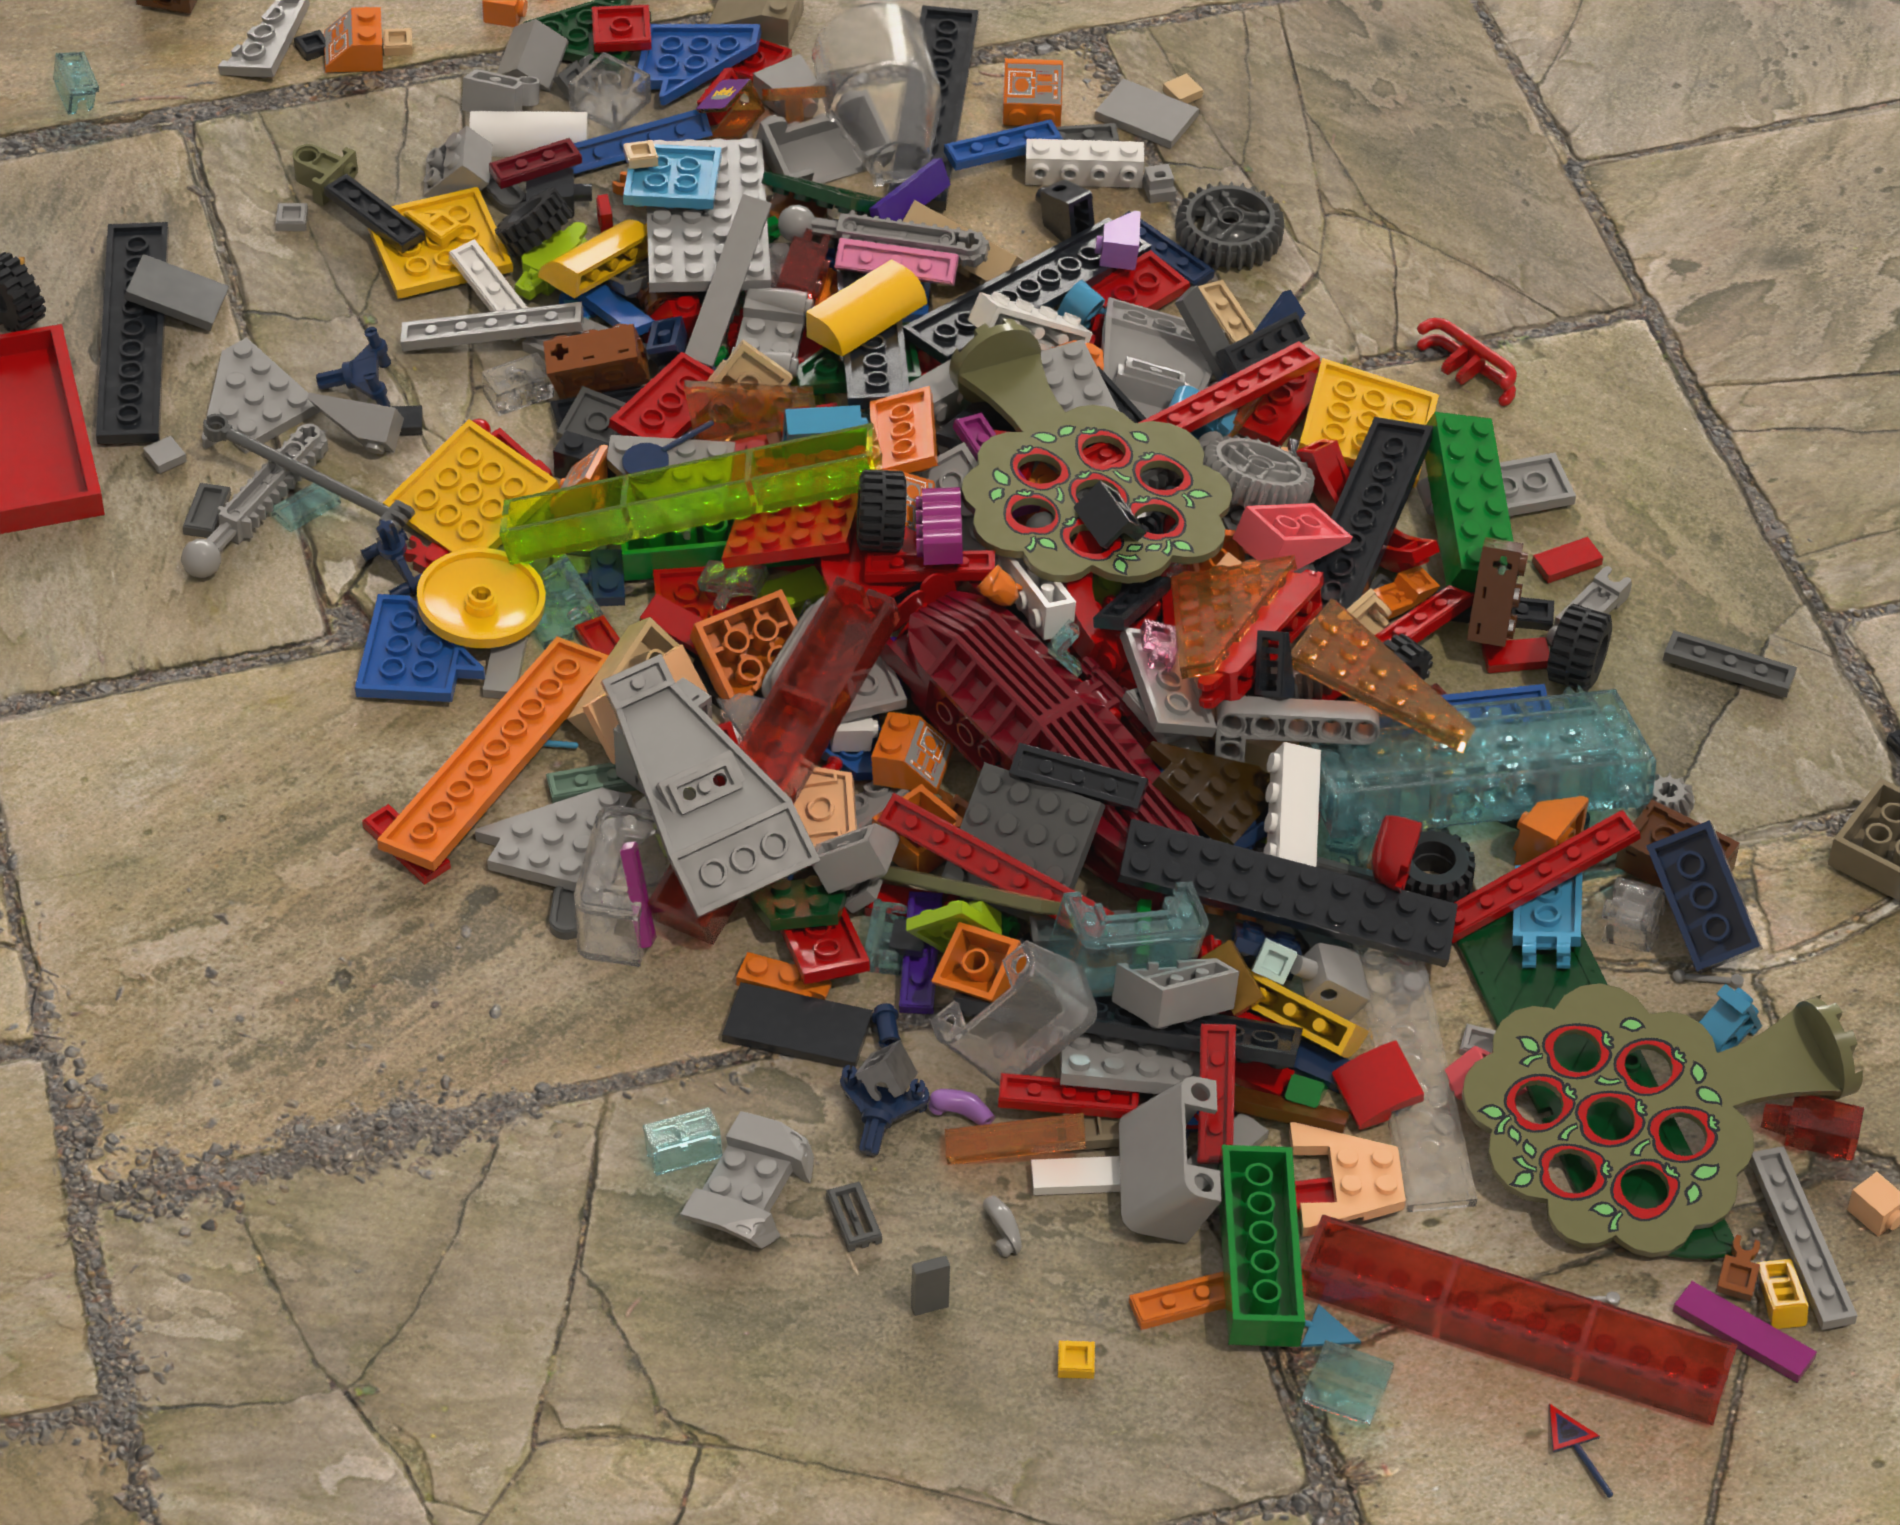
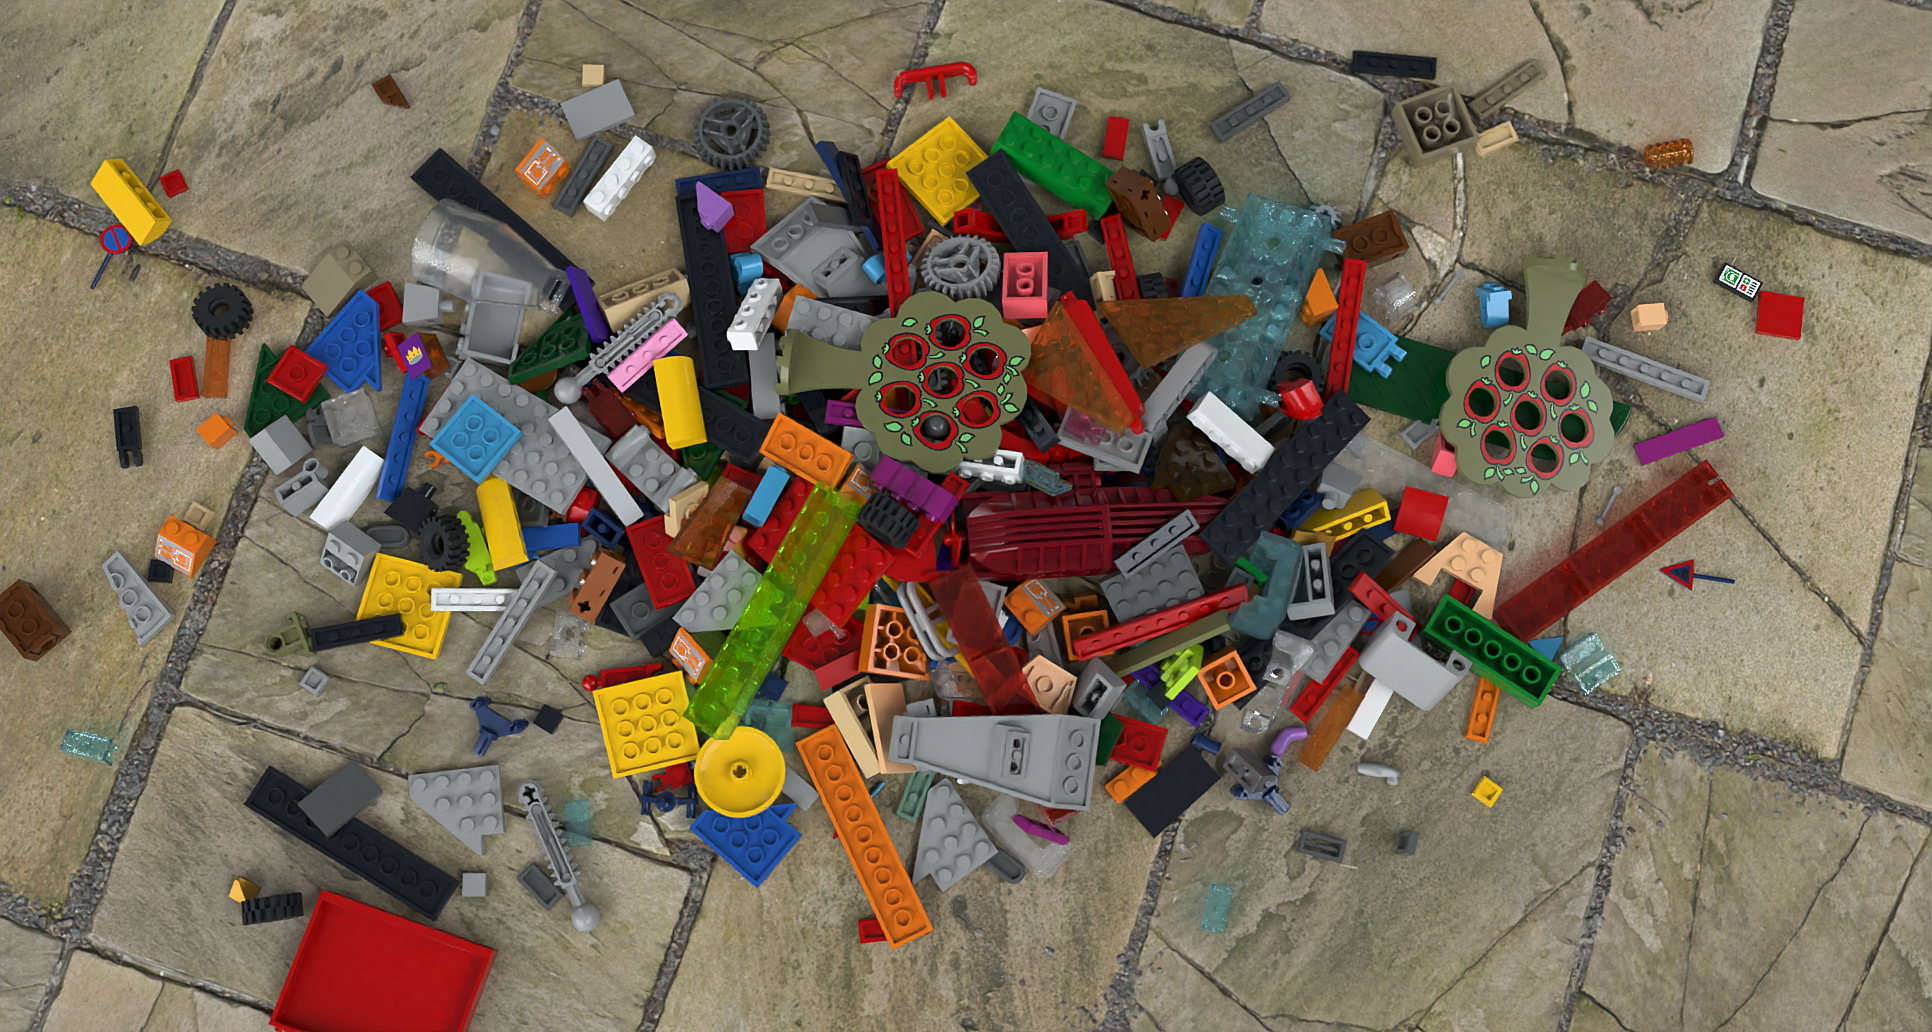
camera: 55 degrees left, 30 degrees up
dark grey hinge [203,414,415,533] -> none
light grey slope [307,393,404,454] -> none
yellow tile [404,210,464,247] -> none
dark red tile [489,138,582,189] -> none
red tile [596,194,613,233] -> none
dark blue piece [622,420,714,480] -> none
tan tile [623,140,658,169] -> none
light grey piece [680,1111,814,1249] -> none
clear orange tile [762,85,826,122] -> none
blue tile [944,119,1063,171] -> none
orange animal [976,565,1023,606] -> none
black torso [1035,180,1094,242] -> none
black panel [1074,481,1147,549] -> none
light grey piece [1143,164,1176,203] -> none
light aqua plate [1252,938,1297,985] -> none
black slope [1254,630,1294,698] -> none
green slope [1285,1074,1328,1108] -> none
orange slope [1373,566,1440,620] -> none
dark blue brick [1646,820,1763,974] -> none
dark orange plate [1715,1234,1760,1301] -> none
yellow slope [1757,1259,1808,1329] -> none

